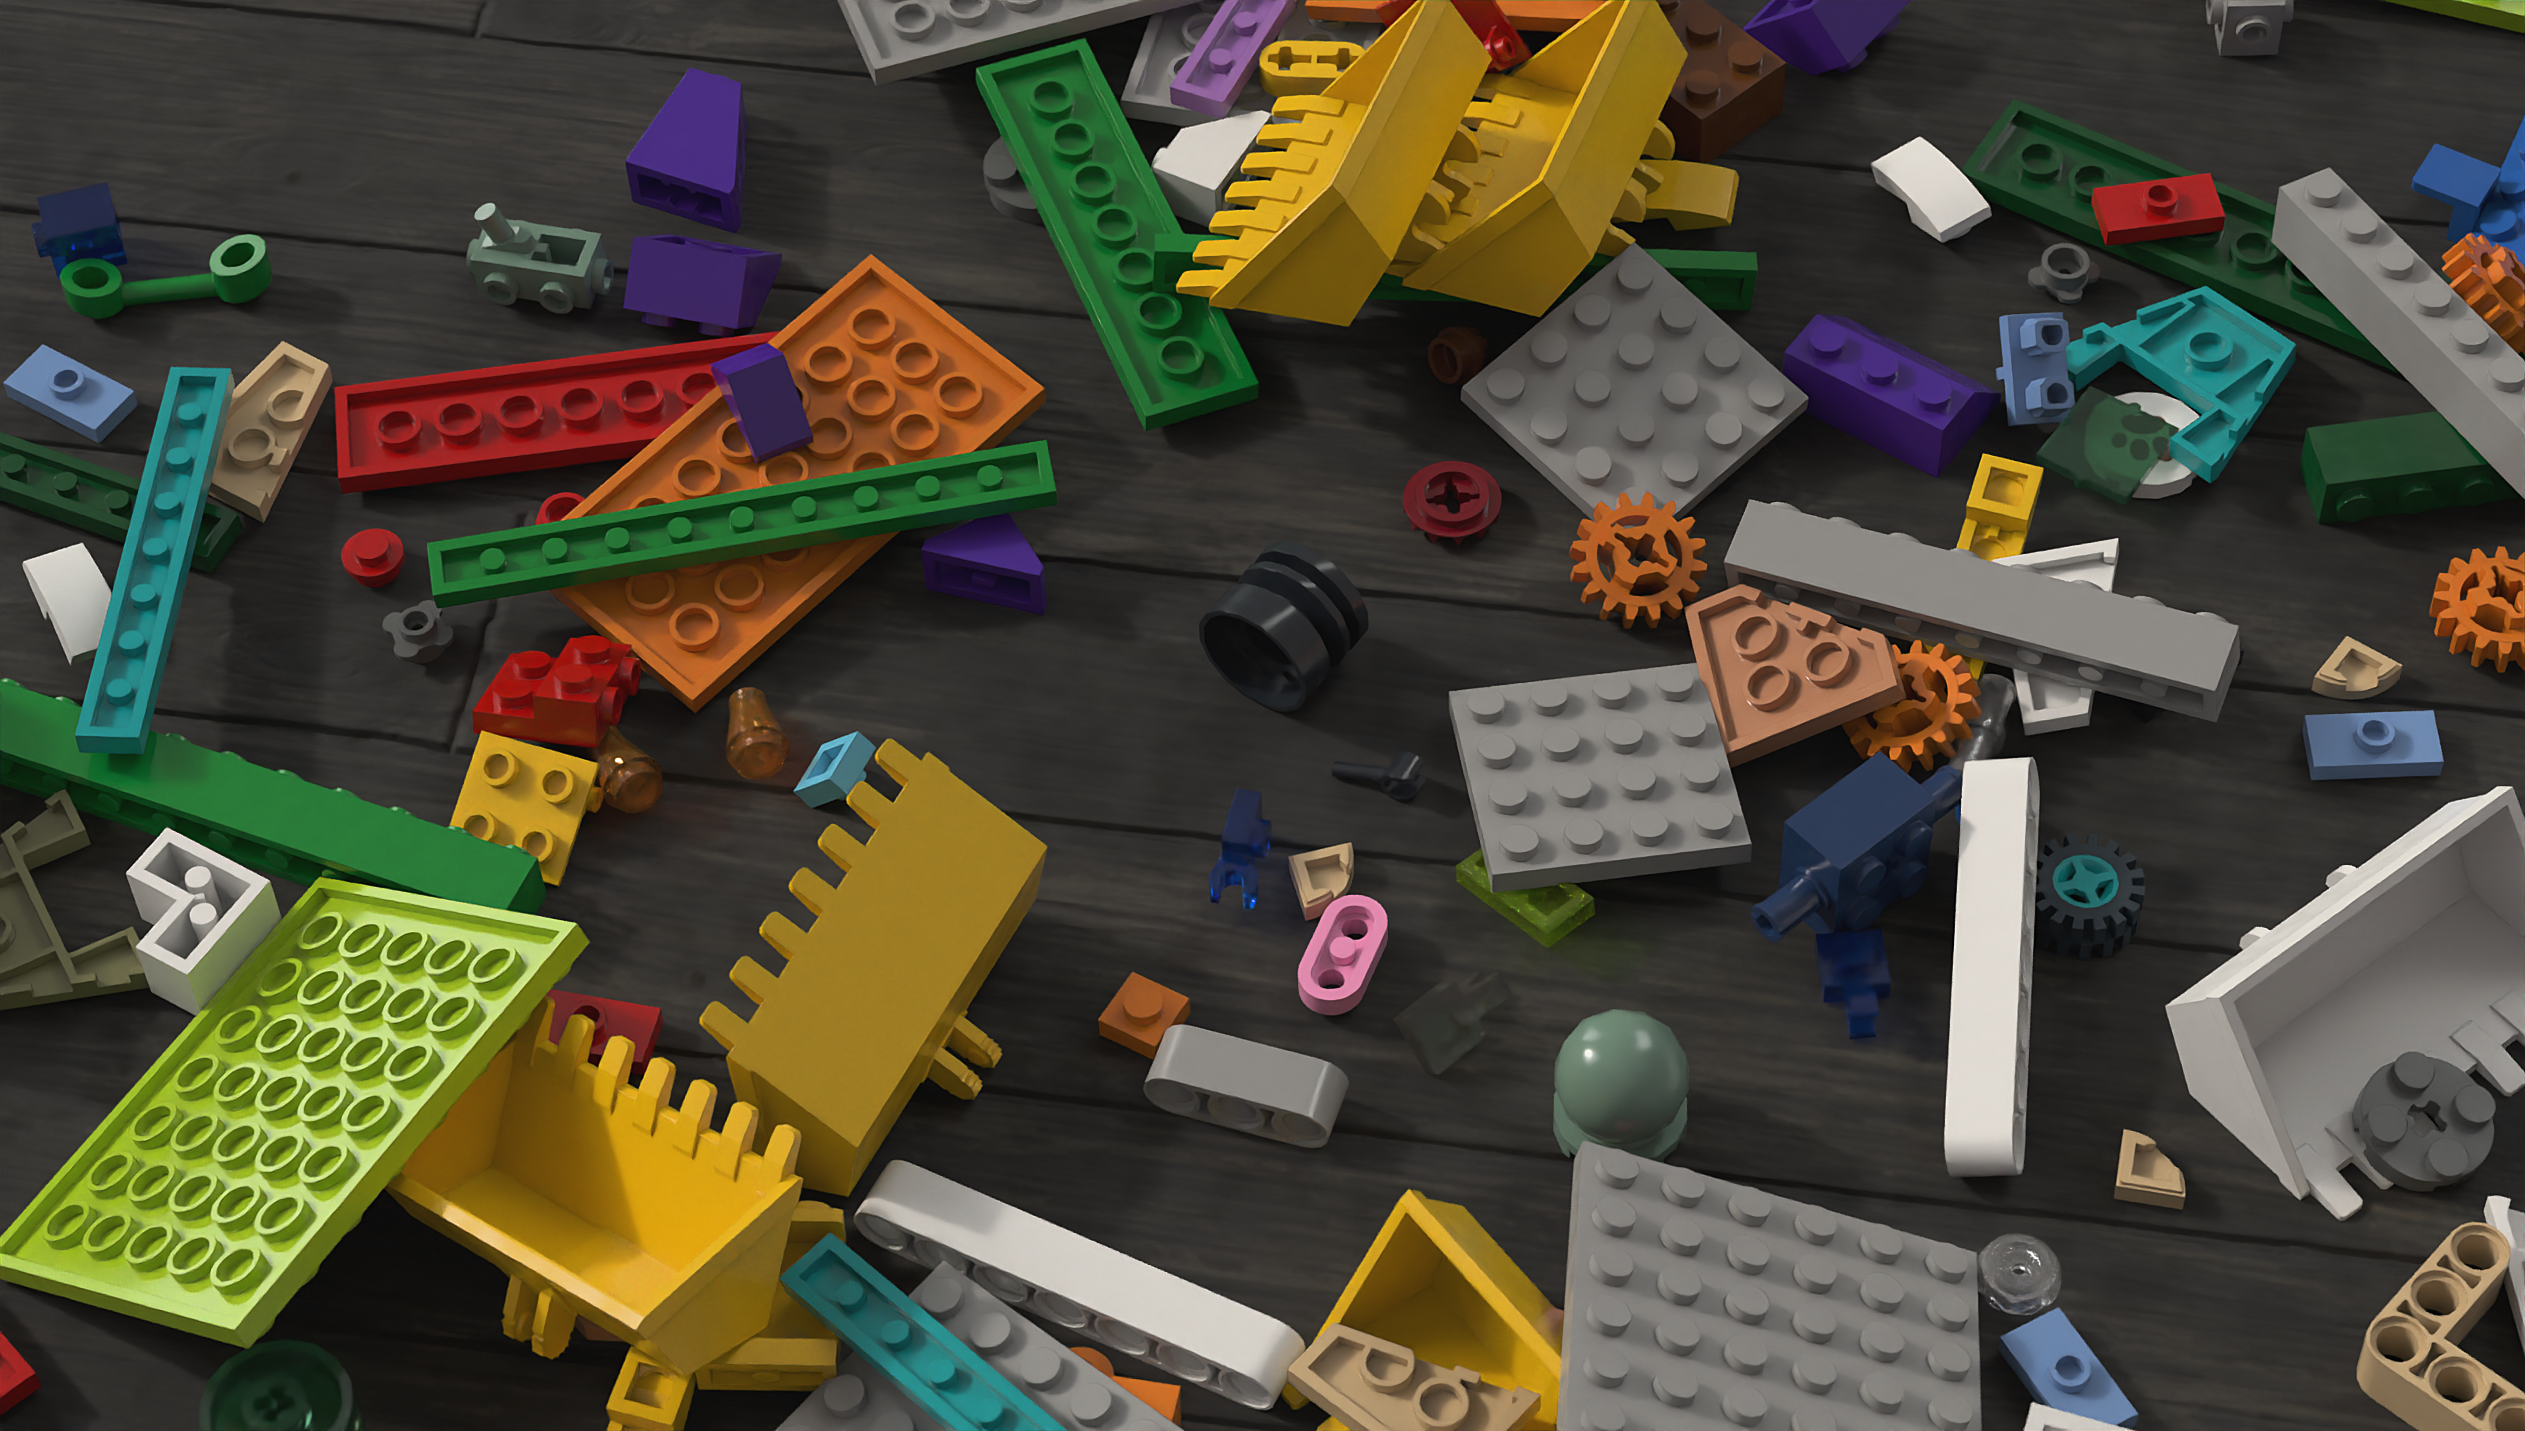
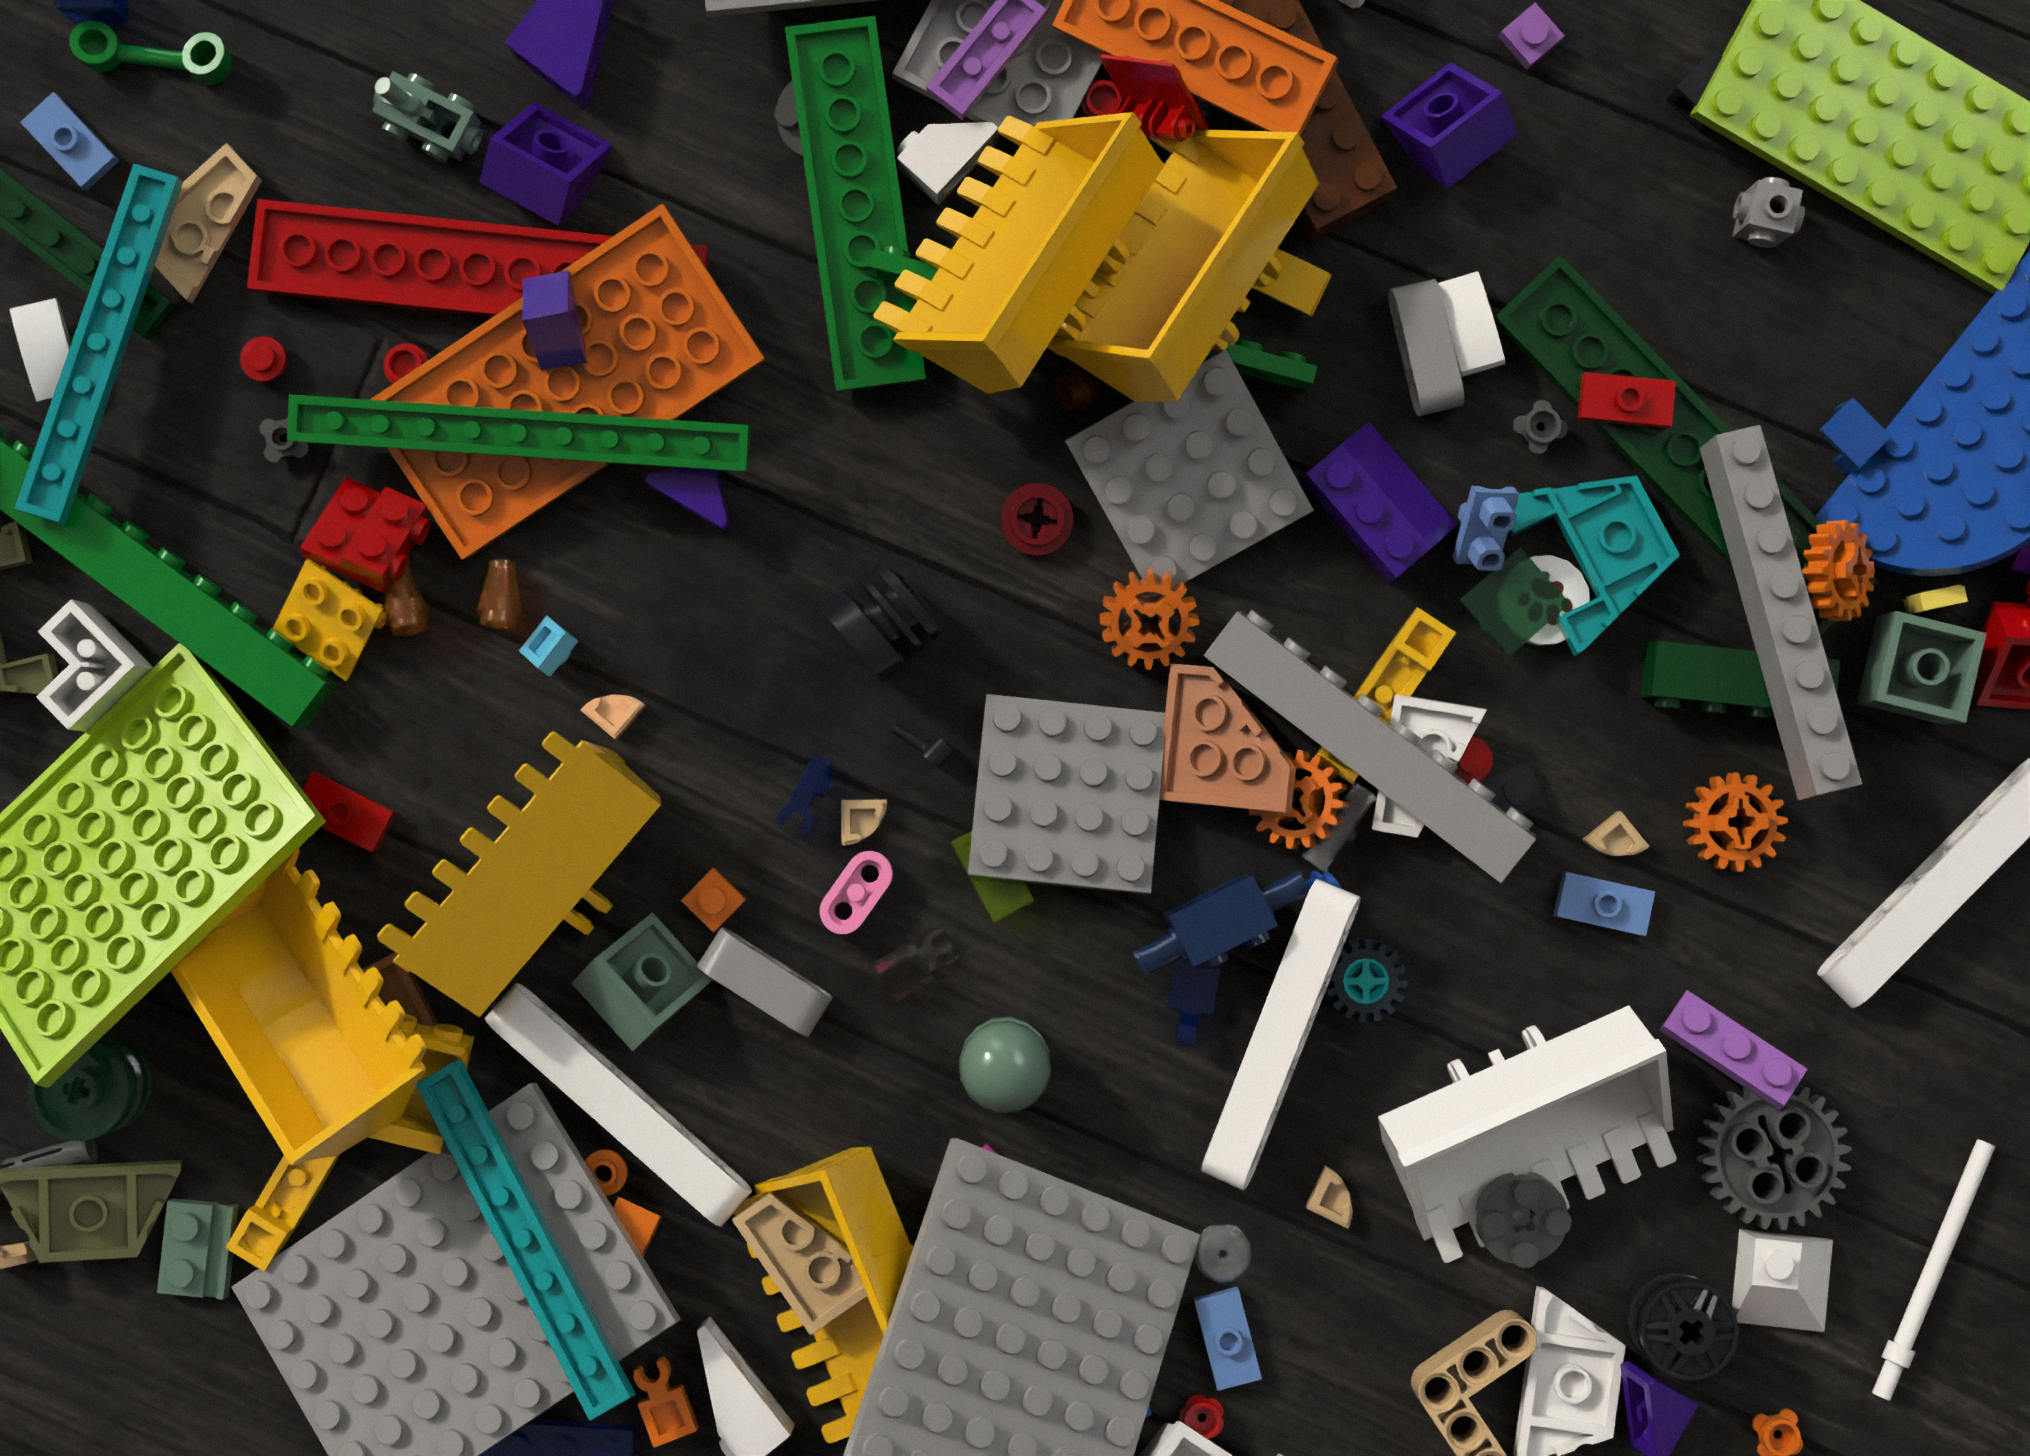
camera: 10 degrees right, 35 degrees up
yellow beam [1259,41,1365,97] -> none
none -> sand green slope [572,912,713,1051]
none -> light grey beam [1388,279,1465,416]

